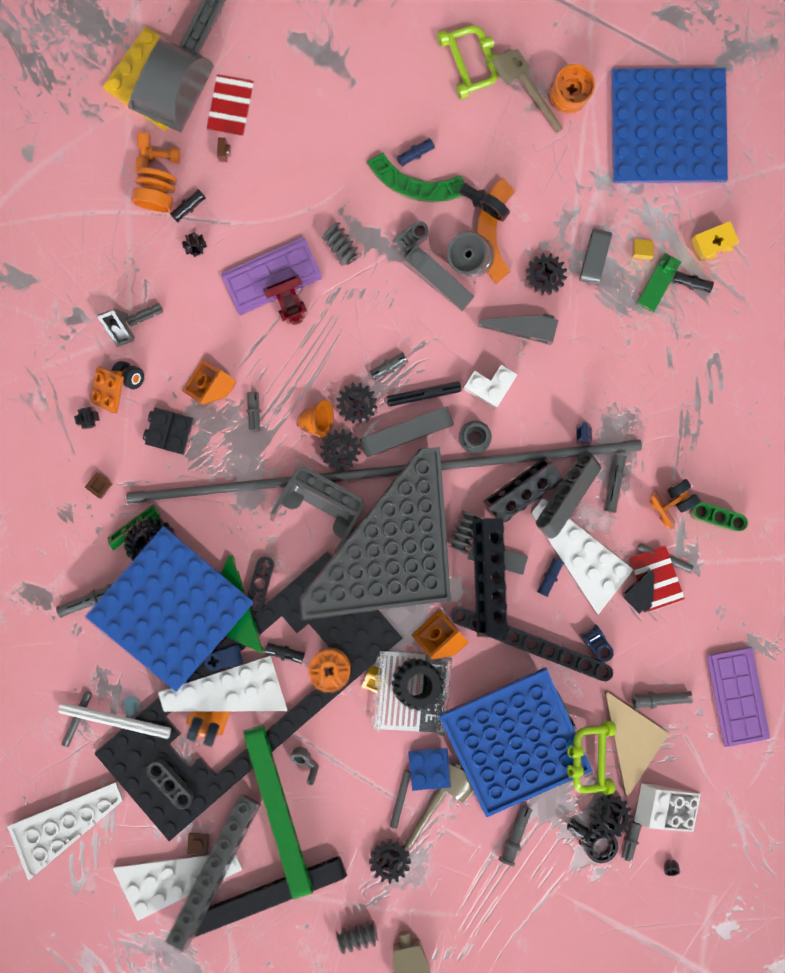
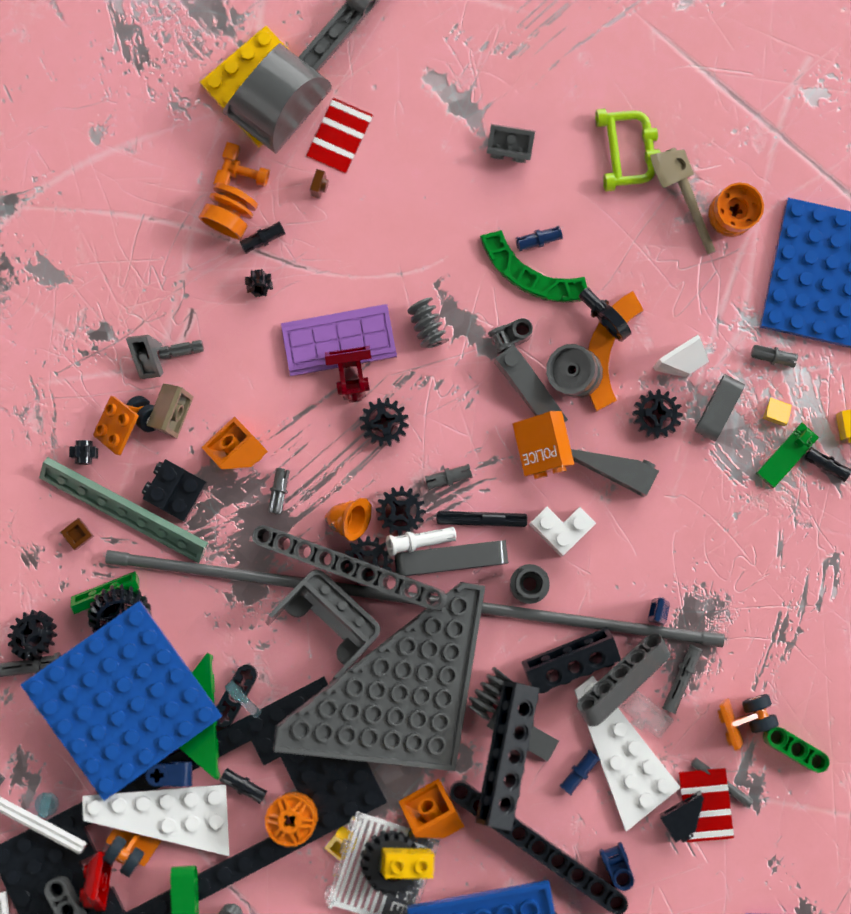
camera: 15 degrees right, 5 degrees down
none -> black gear [7,610,58,661]
none -> sand green plate [39,457,208,563]
none -> red slope [79,851,113,912]
none -> dark tan slope [146,383,194,438]
none -> clear light blue bar [225,680,261,718]
none -> dark grey beam [253,525,447,610]
none -> black gear [360,398,409,448]
none -> yellow brick [381,848,434,879]
none -> white pin [386,527,456,556]
none -> dark grey bracket [486,124,535,163]
none -> orange brick [512,411,574,479]
none -> white slope [653,335,709,378]
none -> dark grey axle [751,345,798,368]

